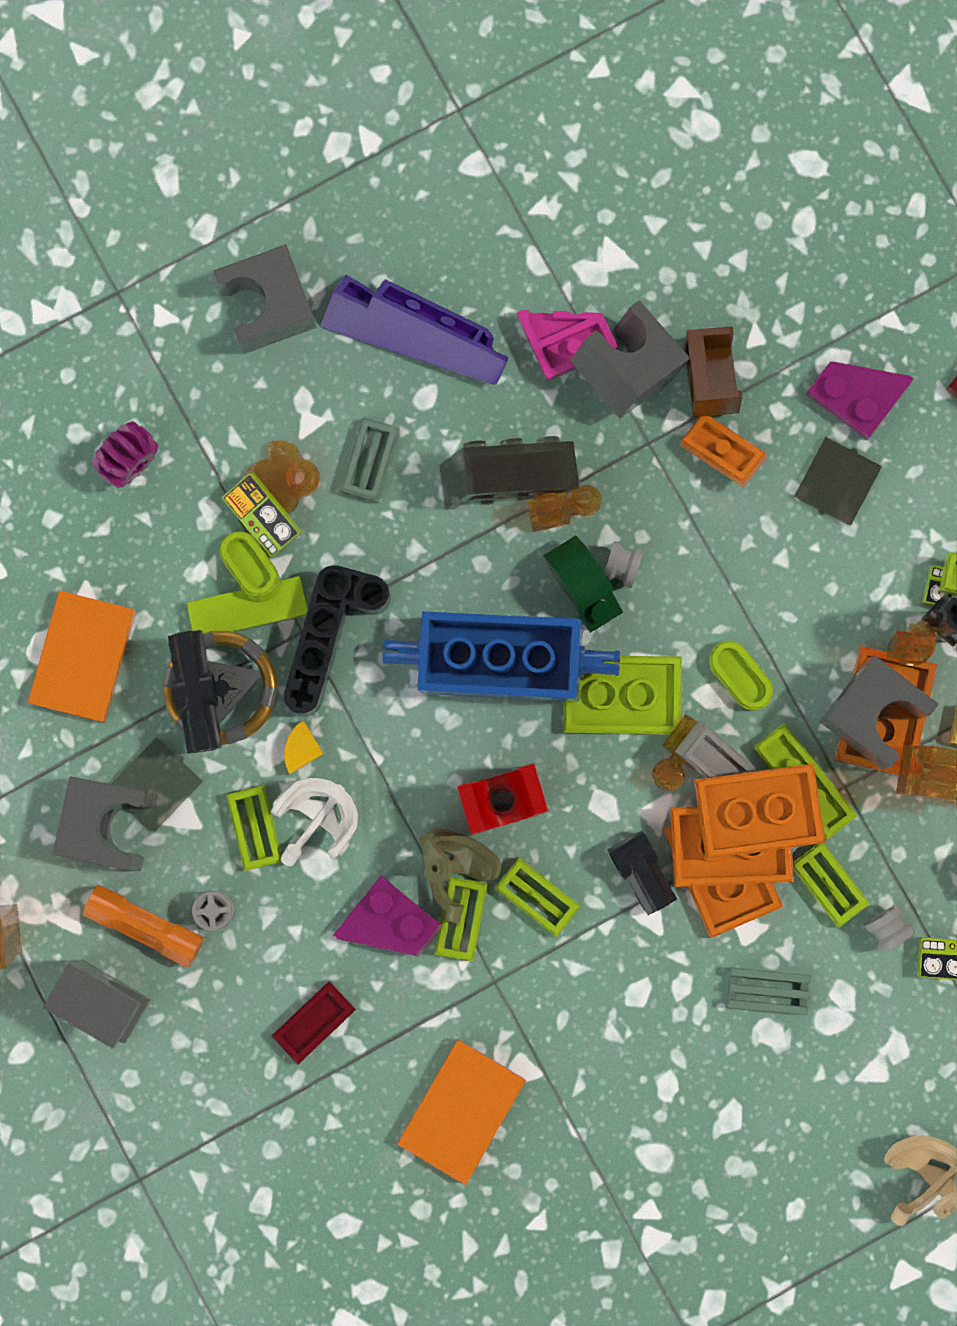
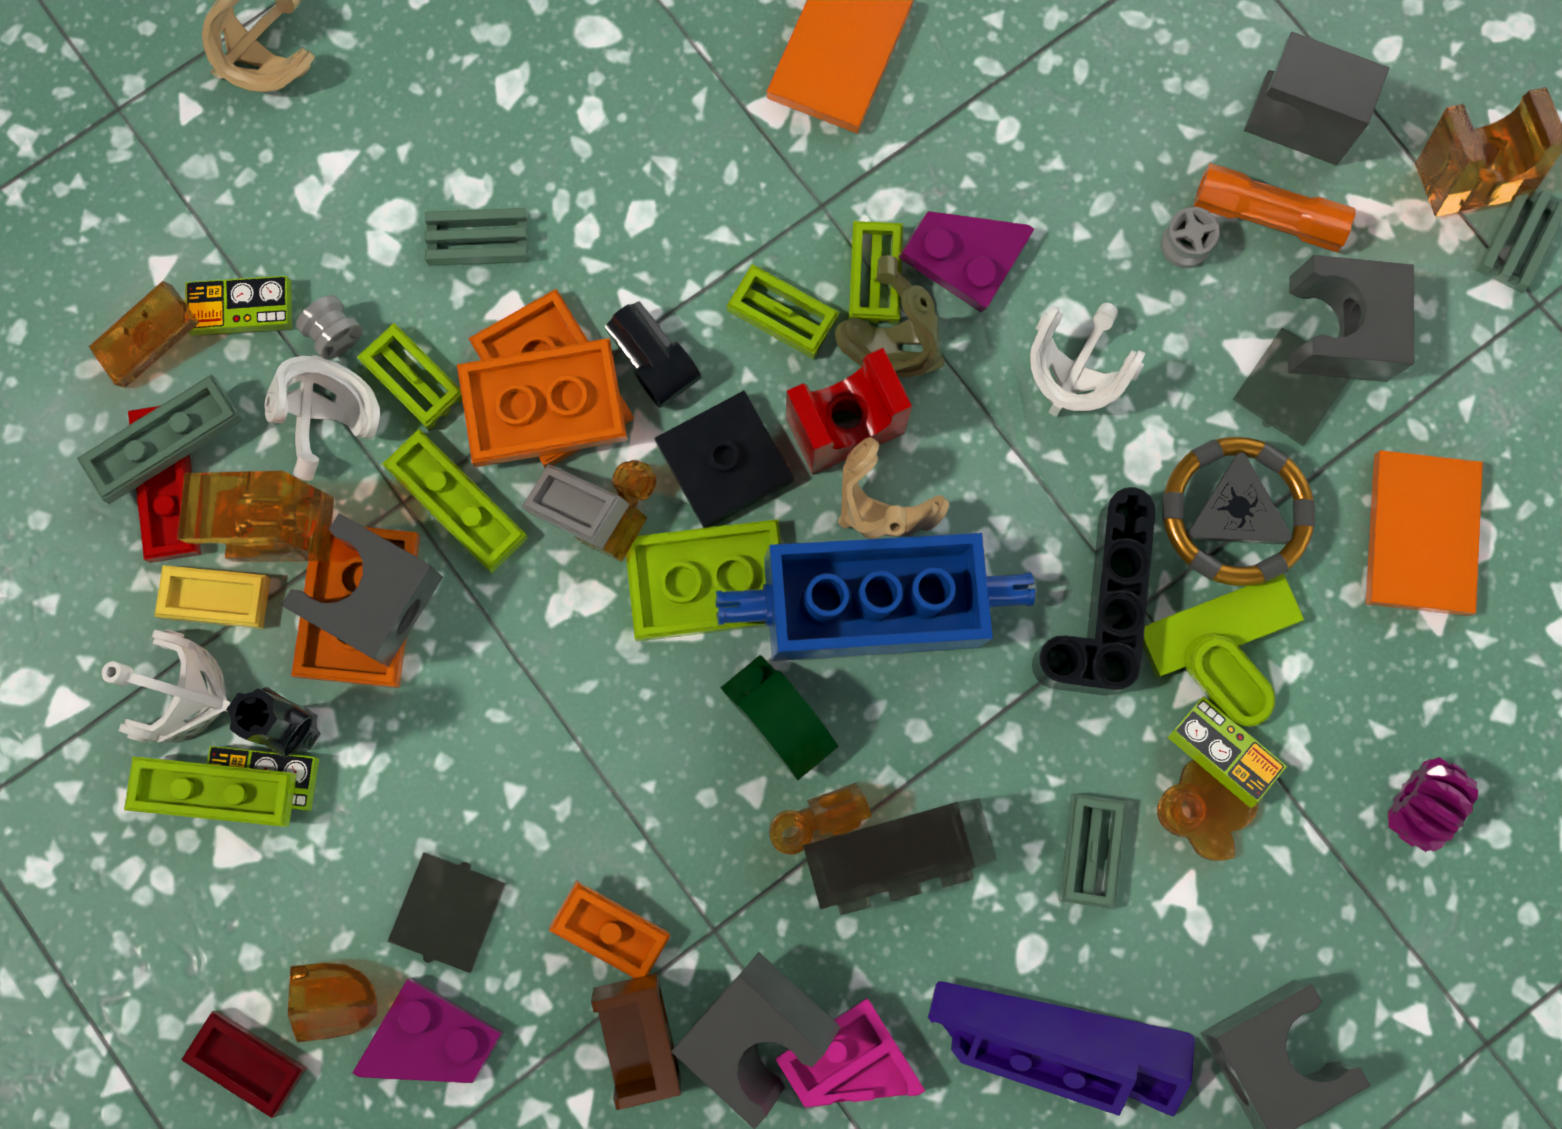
camera: 170 degrees right, 5 degrees down
black piece [168,630,222,754] -> none
lime tile [226,785,282,871] -> none
dark red tile [271,981,356,1065] -> none
yellow tile [284,720,324,774] -> none
light grey wheel [604,541,644,588] -> none
orange tile [694,764,826,859] -> none
lime tile [708,641,773,711] -> none
clear orange plate [887,621,936,666] -> none
none -> white helmet [264,355,380,481]
none -> clear orange brick [288,963,378,1042]
none -> black plate [654,390,794,528]
none -> tan helmet [838,437,949,539]

